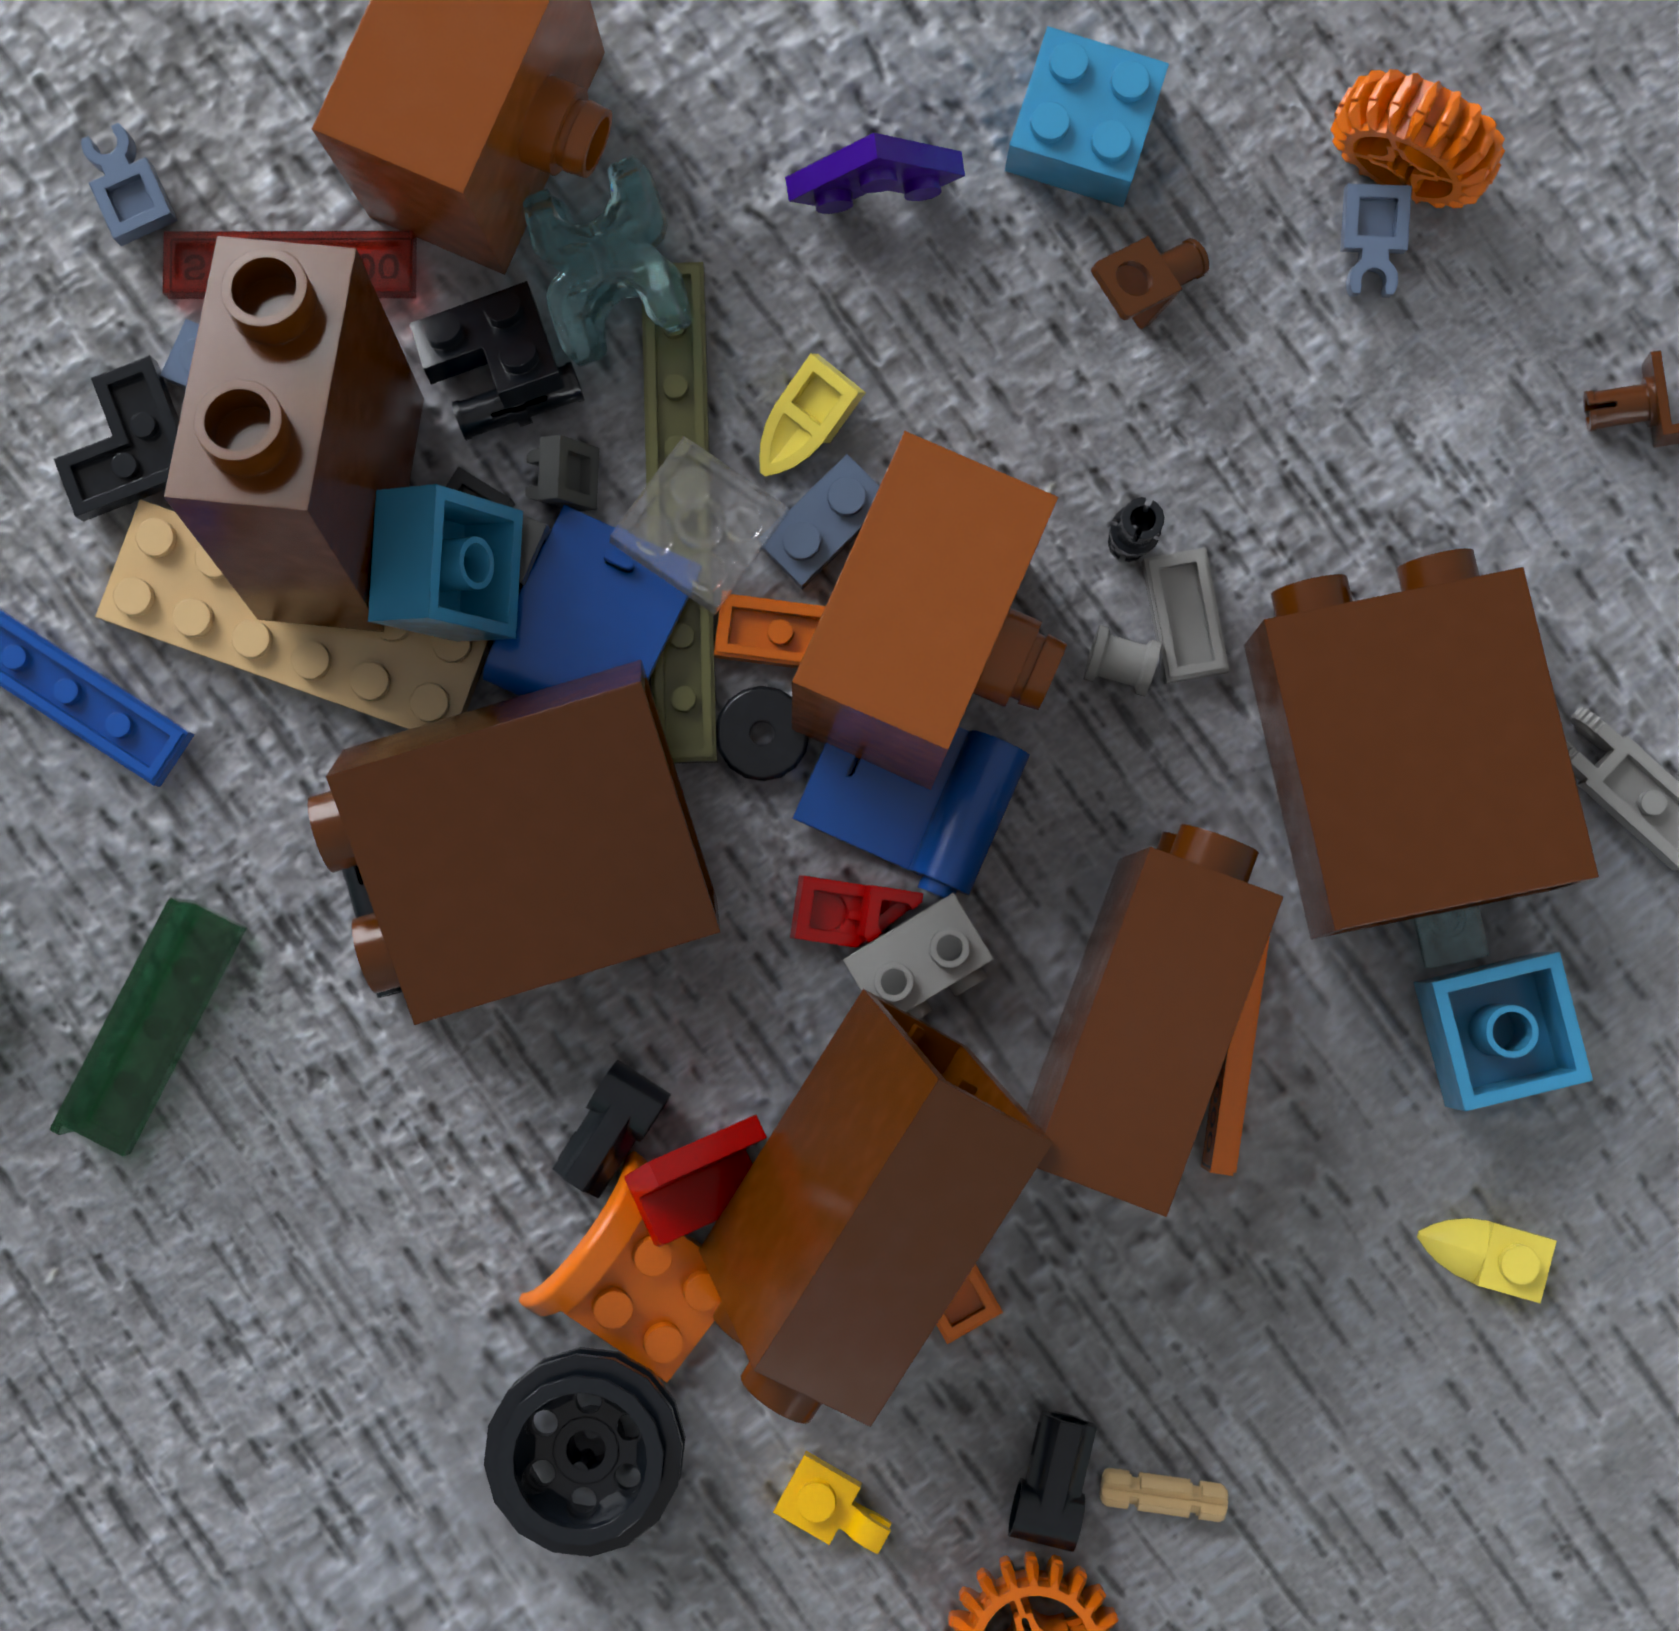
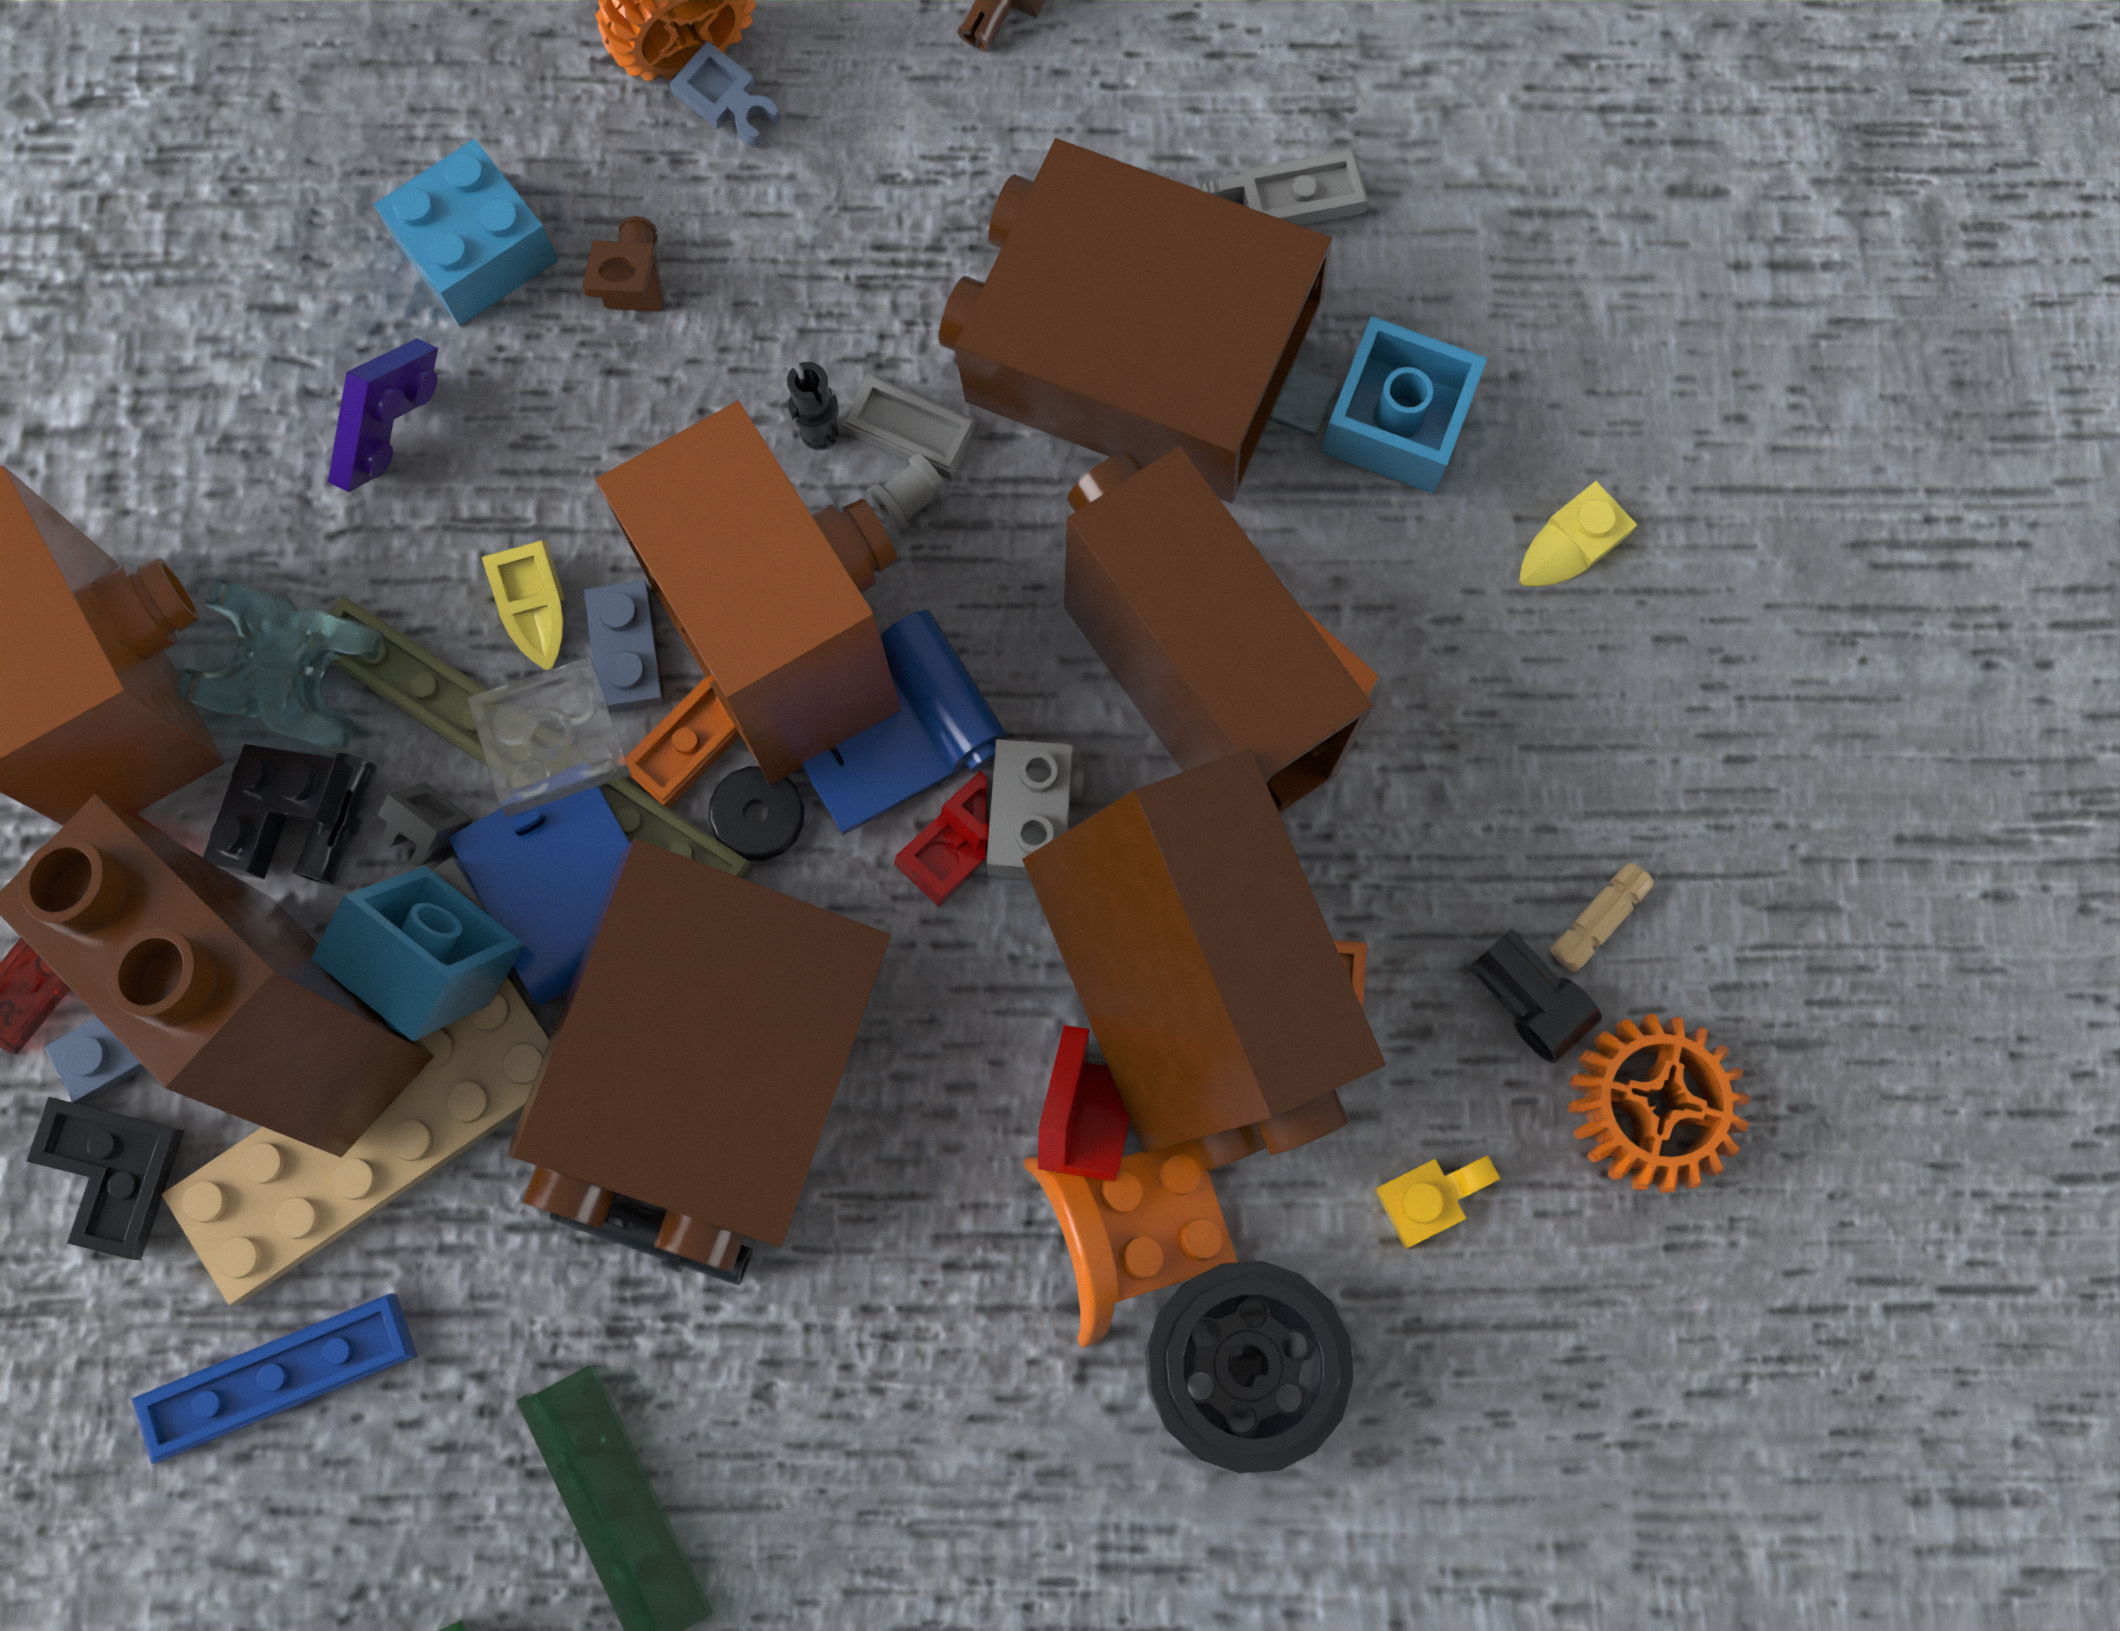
camera: 65 degrees left, 10 degrees down
black piece [552,1060,671,1198] -> none

